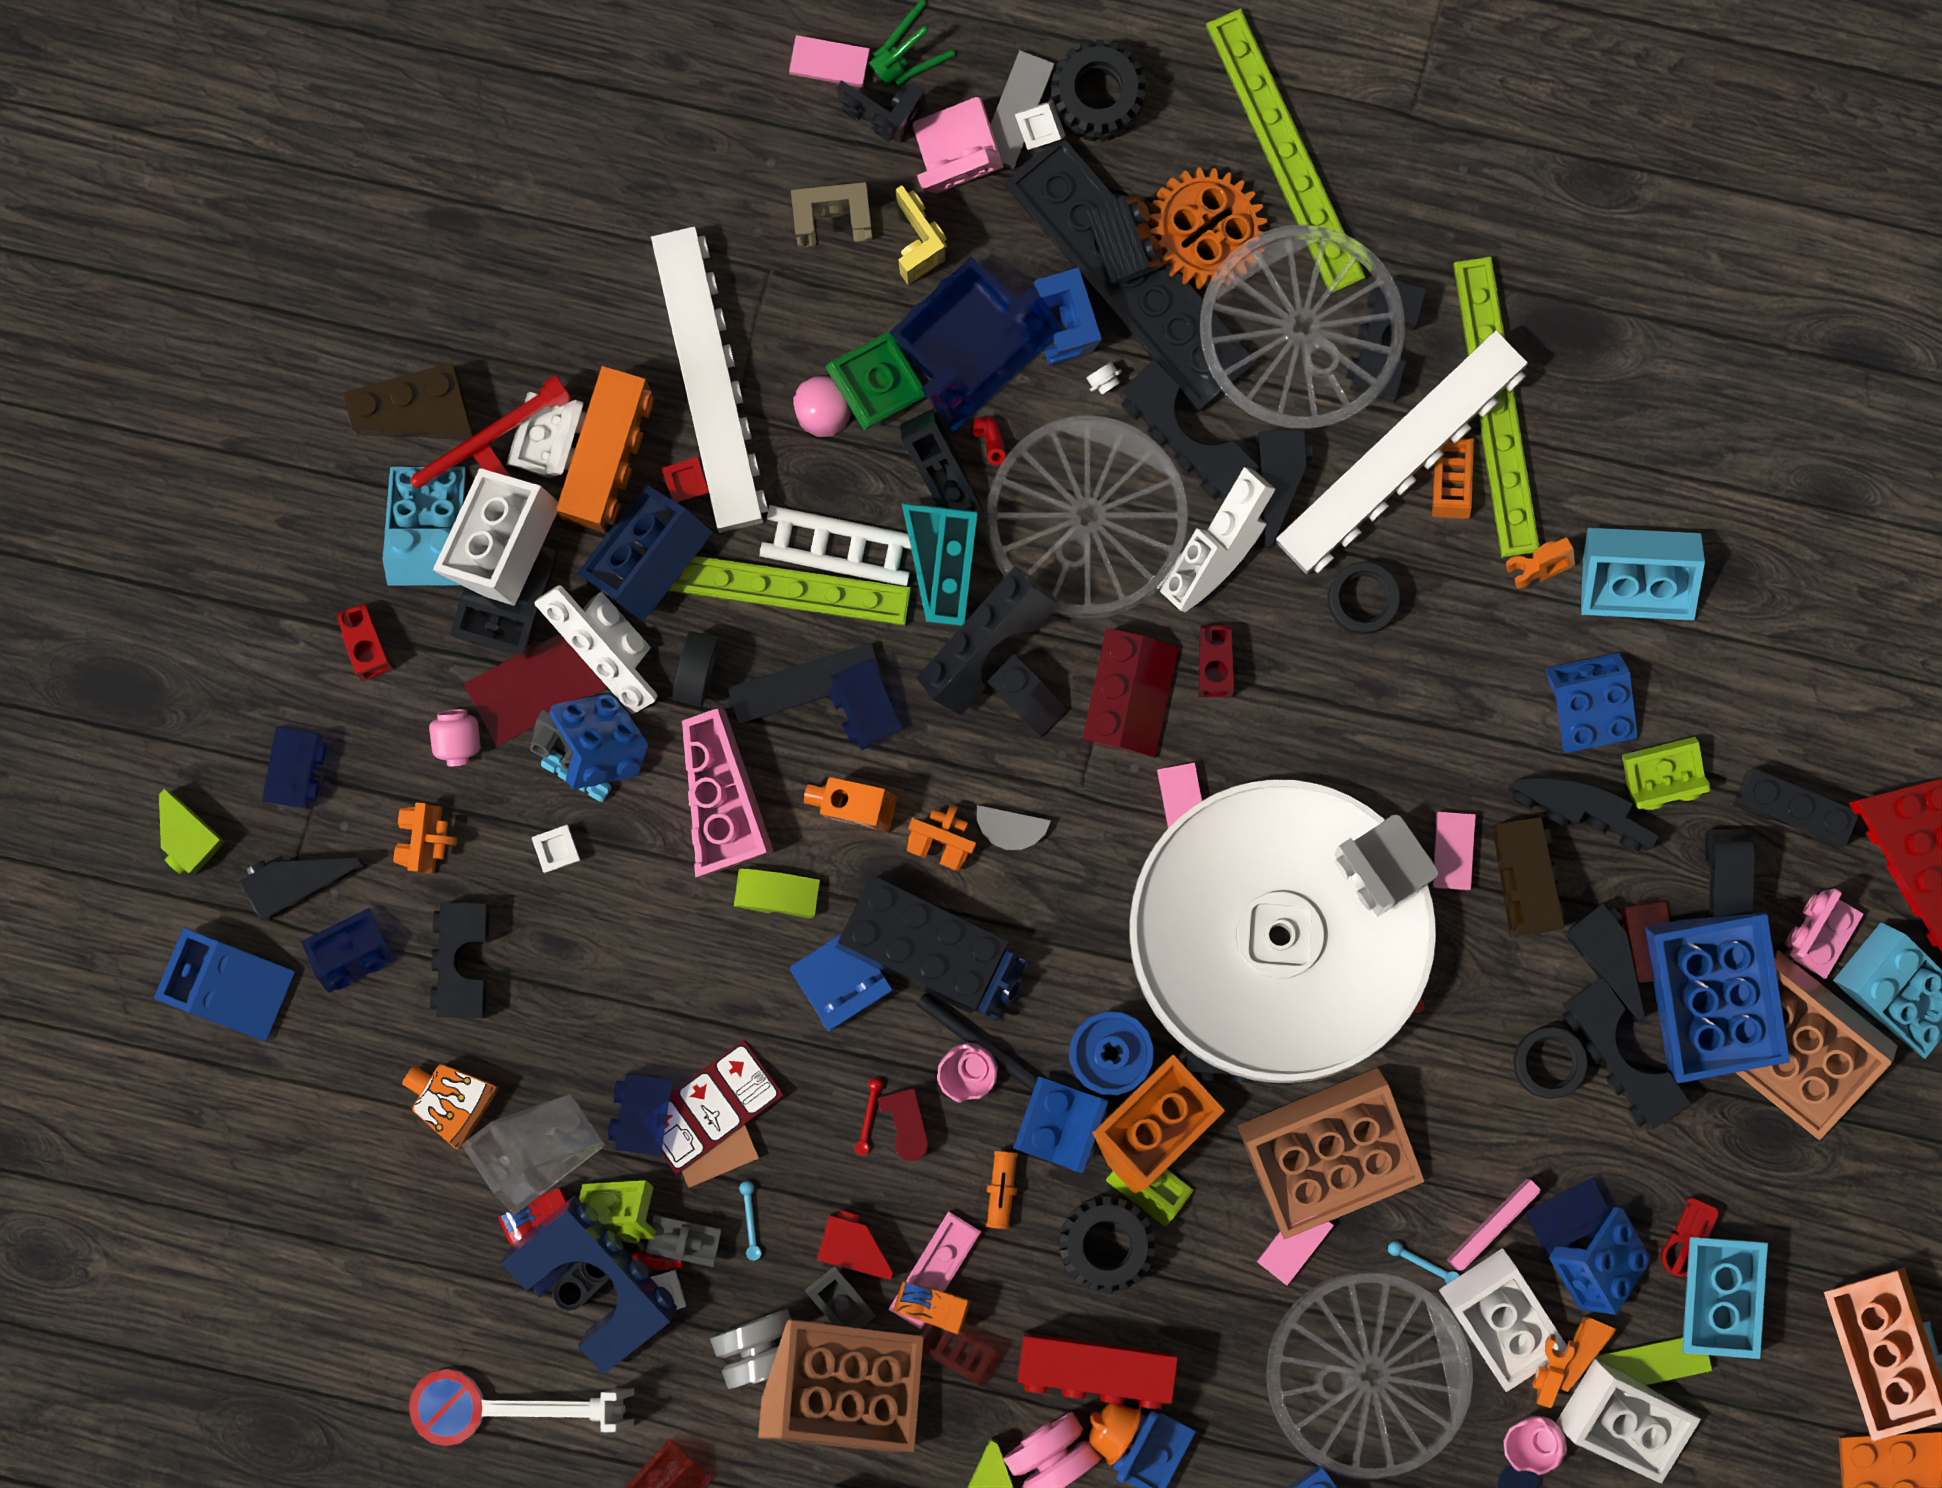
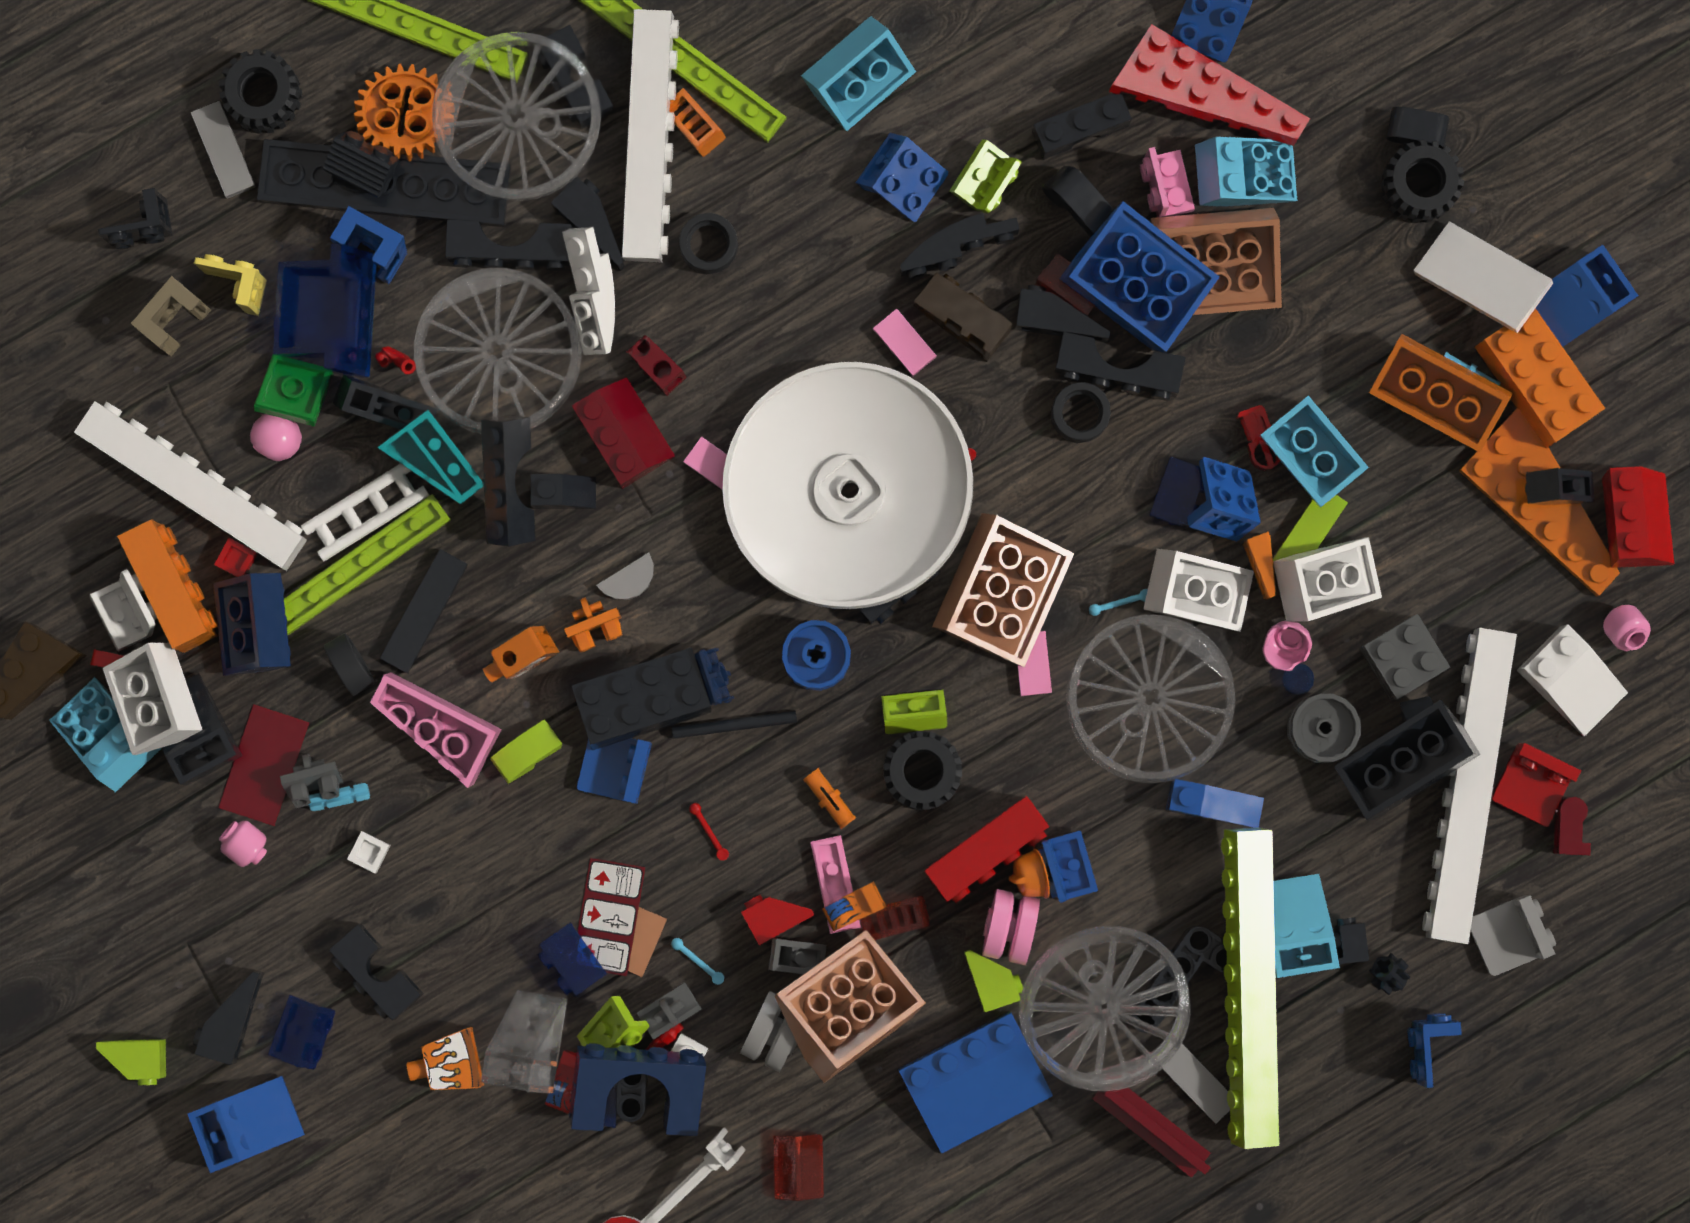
camera: 45 degrees left, 0 degrees up
clear blue bracket [262,727,327,810] -> none
red leg [337,603,394,682] -> none
orange hips [393,802,457,874] -> none
red piece [410,374,572,488] -> none
white bracket [535,585,658,714] -> none
blue bracket [549,693,648,790] -> none
bright pink tile [789,35,870,88] -> none
clear blue bracket [827,658,902,751] -> none
green plant [869,0,956,86] -> none
dark red leg [877,1088,928,1161] -> none
bright pink bracket [913,97,1003,194] -> none
bright pink hair [937,1043,998,1103] -> none
blue bracket [1013,1076,1108,1173] -> none
white plate [1015,100,1066,150] -> none
white plate [1087,362,1122,395] -> none
orange slope [1092,1055,1225,1193] -> none
light grey bracket [1334,815,1438,917] -> none
bright pink tile [1446,1179,1540,1271] -> none
orange plate [1506,537,1575,588] -> none
orange plate [1532,1334,1575,1408] -> none

